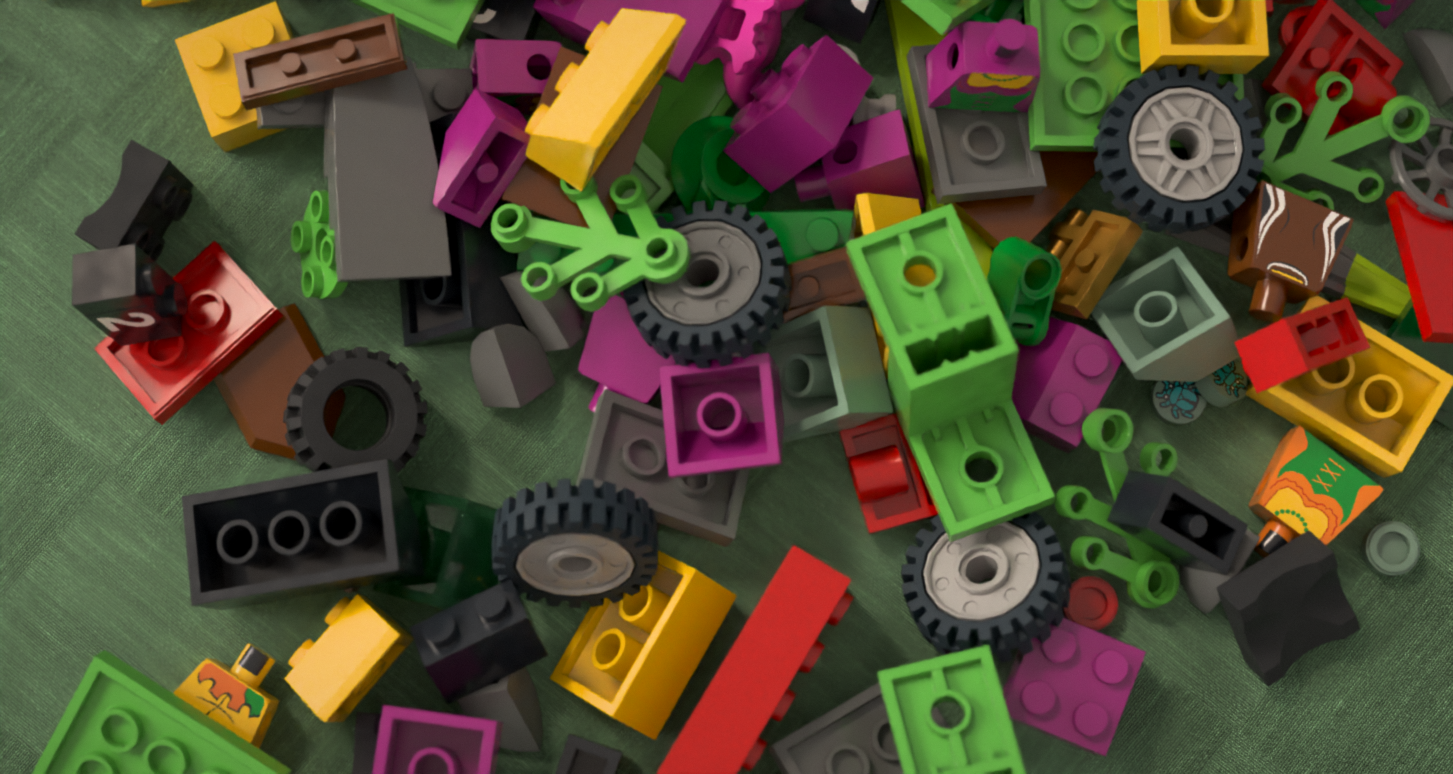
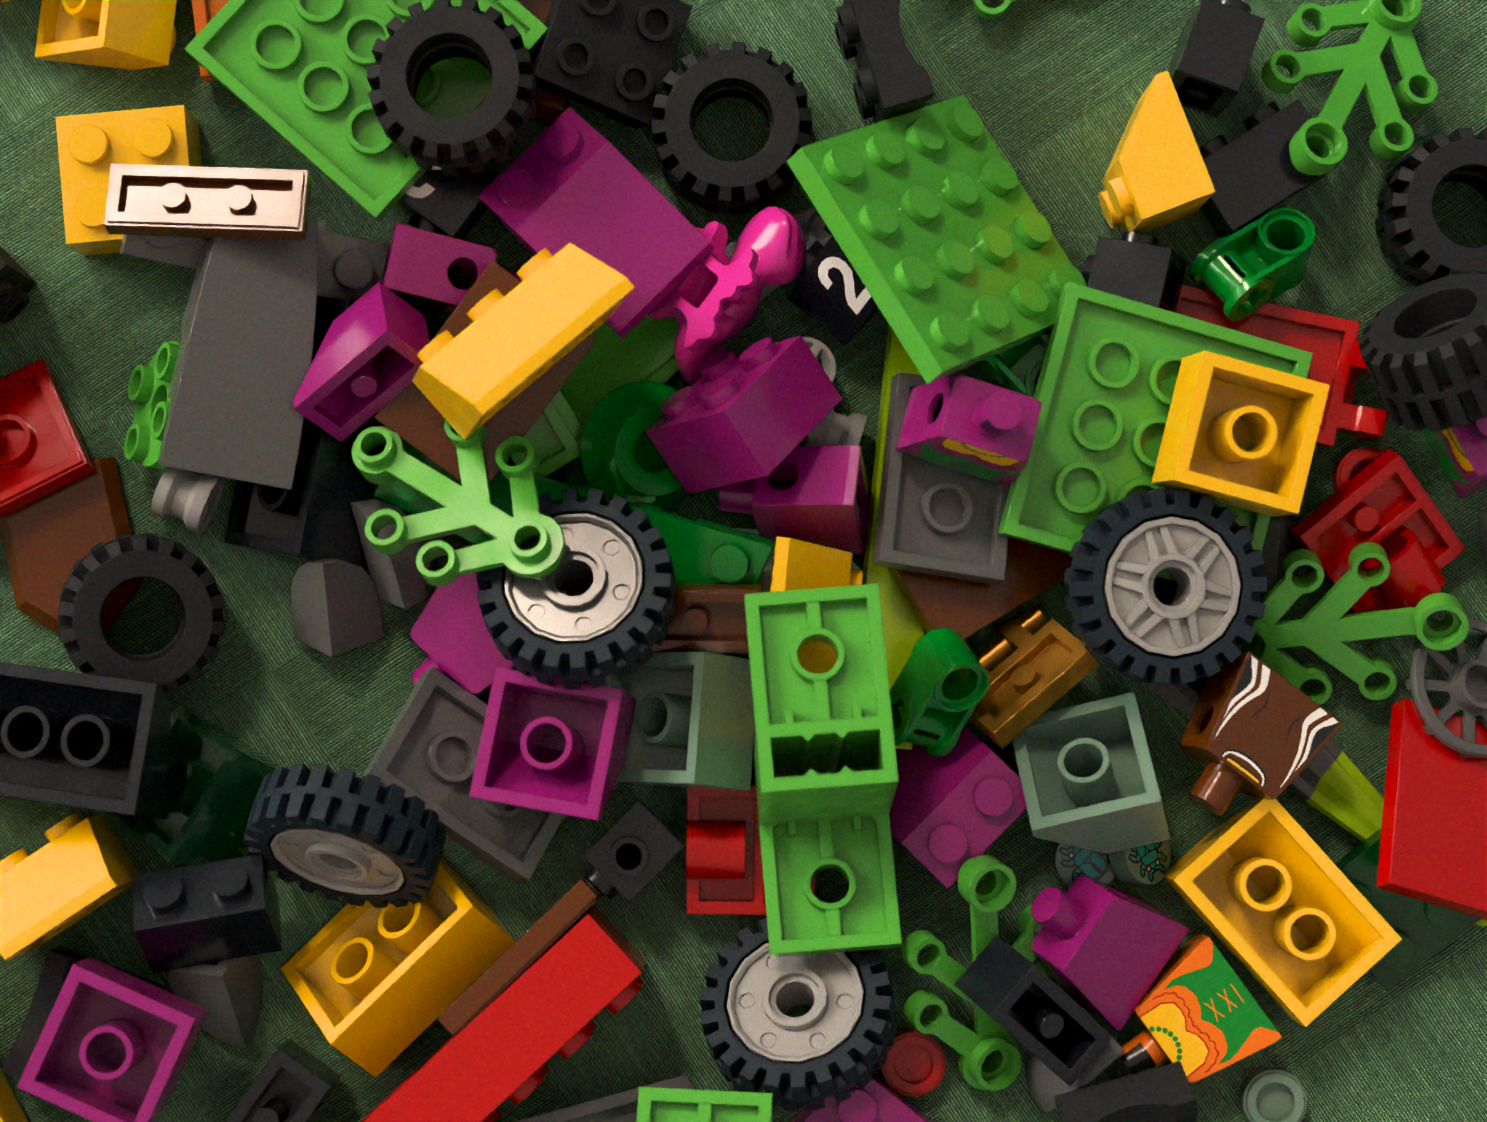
camera: 10 degrees right, 5 degrees up
red arch [1234,297,1370,394] -> none
none -> light grey wheel [150,467,225,534]
none -> reddish brown tile [437,875,603,1035]
none -> black brick [583,799,684,902]
none -> magenta torso [1031,875,1189,1031]

